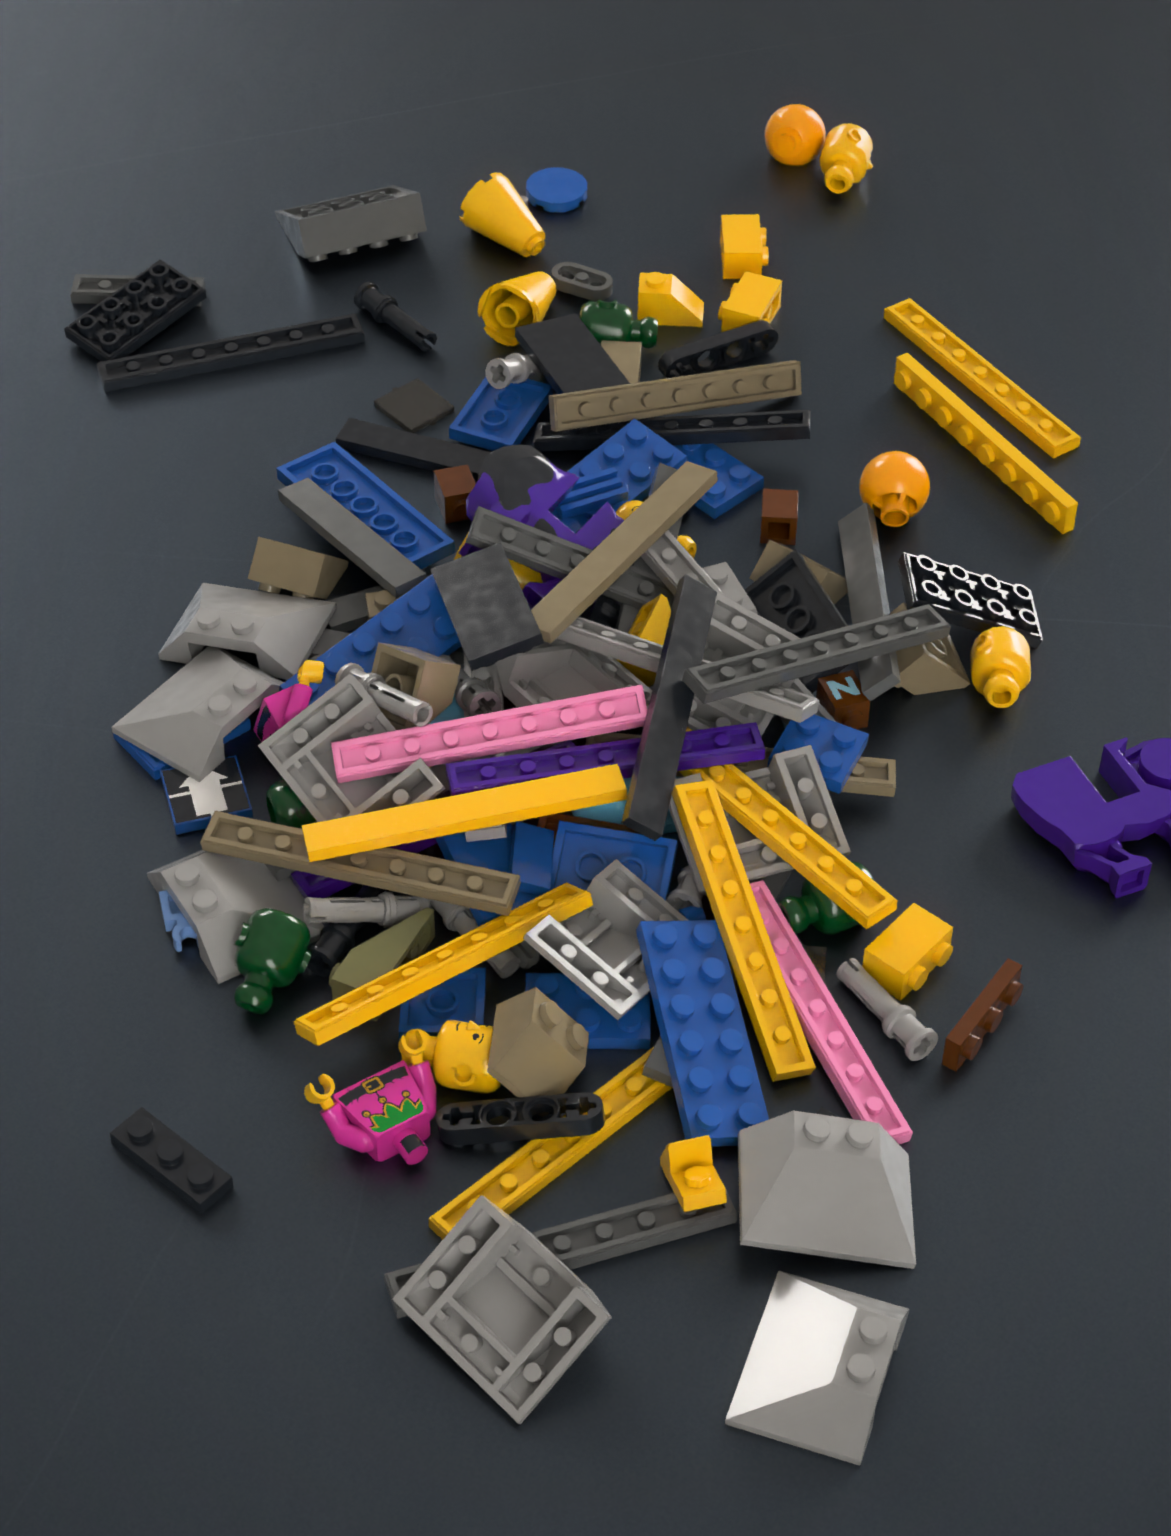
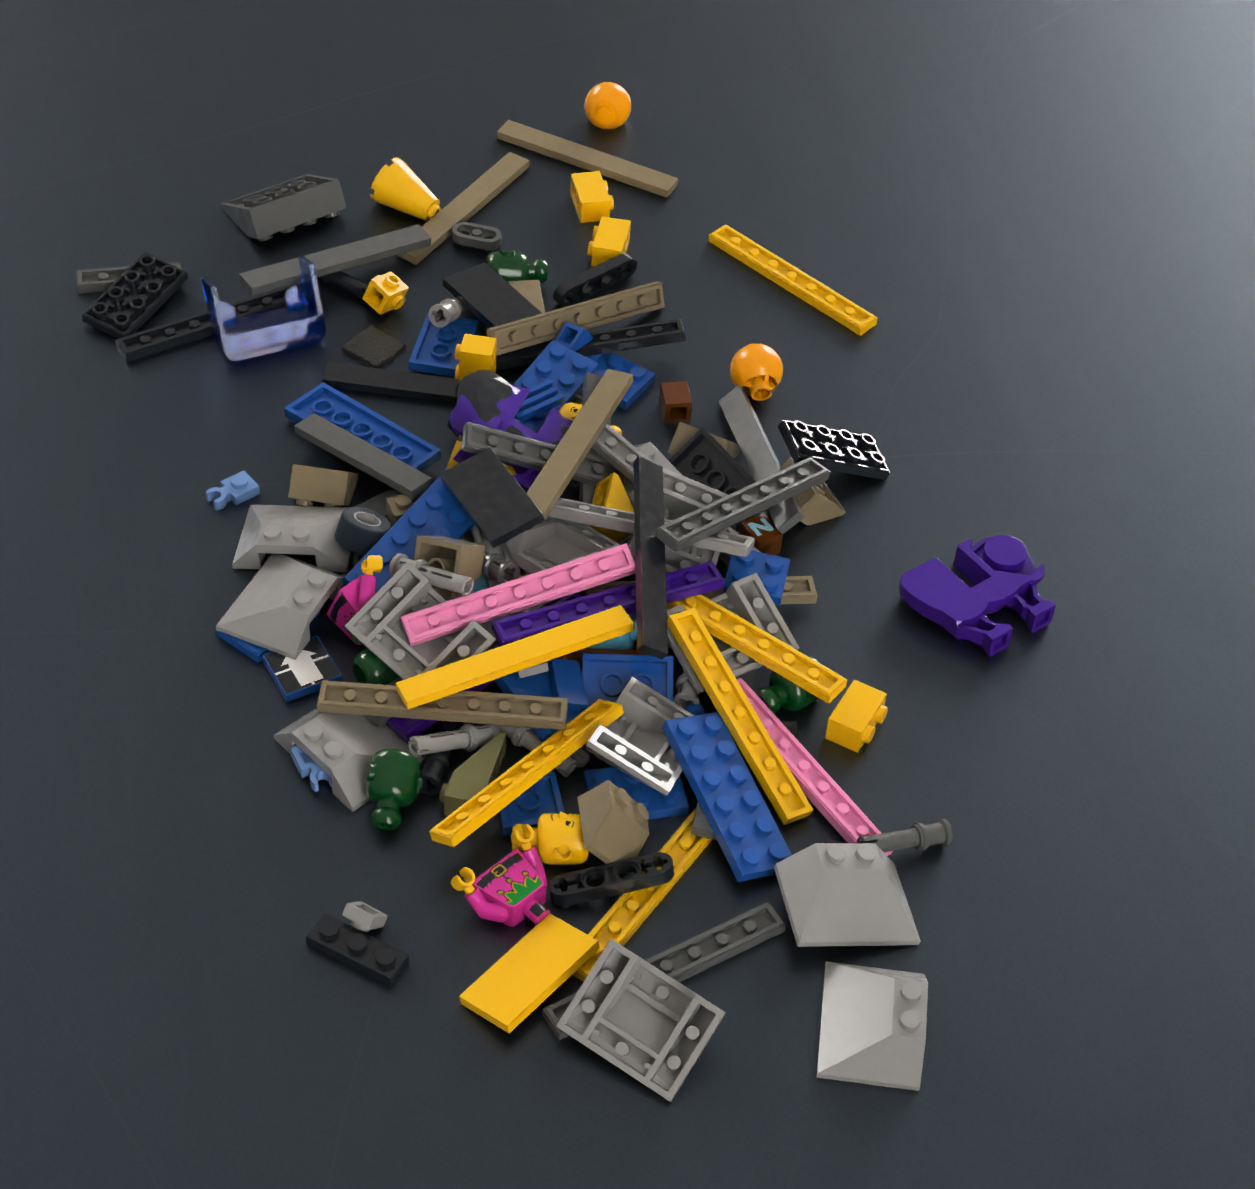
camera: 15 degrees left, 0 degrees up
reddish brown brick [434,464,476,524] -> none
yellow cone [478,271,556,346] -> none
blue tile [526,167,587,213] -> none
yellow slope [637,272,704,327] -> none
yellow slope [660,1135,727,1212] -> none
yellow piece [819,123,873,193] -> none
light grey pin [836,958,938,1061] -> none
yellow plate [894,353,1078,534] -> none
reddish brown plate [942,958,1024,1072] -> none
yellow piece [971,626,1031,708] -> none
none -> clear blue windscreen [201,256,326,361]
none -> medium blue plate [206,470,260,510]
none -> dark grey tile [239,224,432,296]
none -> black wheel [335,507,391,556]
none -> light grey plate [342,901,388,932]
none -> yellow brick [362,271,409,315]
none -> dark tan tile [396,152,530,265]
none -> yellow brick [455,334,497,382]
none -> yellow tile [459,913,600,1034]
none -> dark tan tile [497,119,678,198]
none -> blue slope [554,321,593,352]
none -> dark grey pin [857,818,953,852]

